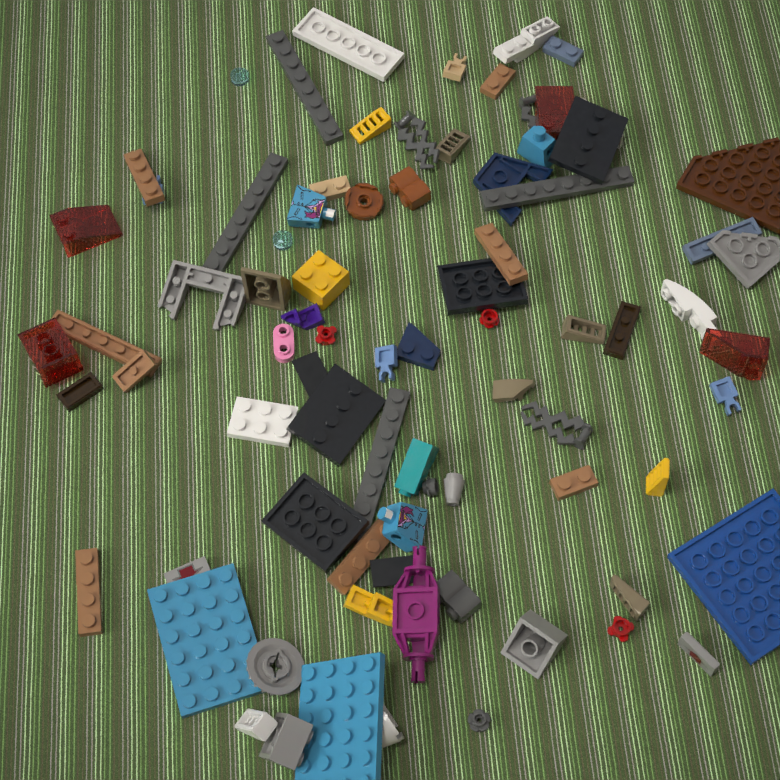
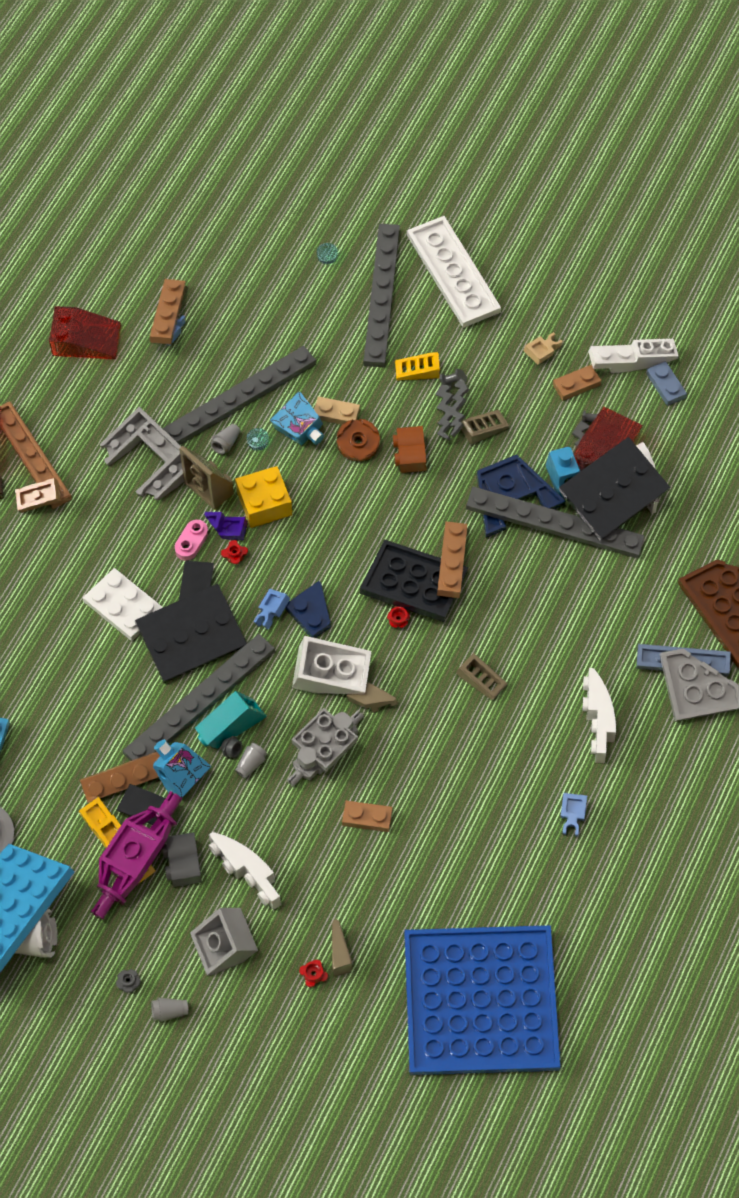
camera: 30 degrees right, 0 degrees up
black plate [261,473,370,574] -> none
dark grey piece [521,401,593,450] -> none
dark brown tile [603,301,641,360] -> none
yellow slope [646,458,670,497] -> none
light grey tile [677,632,720,677] -> none
clear red slope [699,328,770,380] -> none
none -> light grey cone [151,998,188,1022]
none -> white slope [208,832,281,910]
none -> light grey cone [211,424,241,455]
none -> light grey piece [287,708,364,787]
none -> white slope [292,636,371,694]

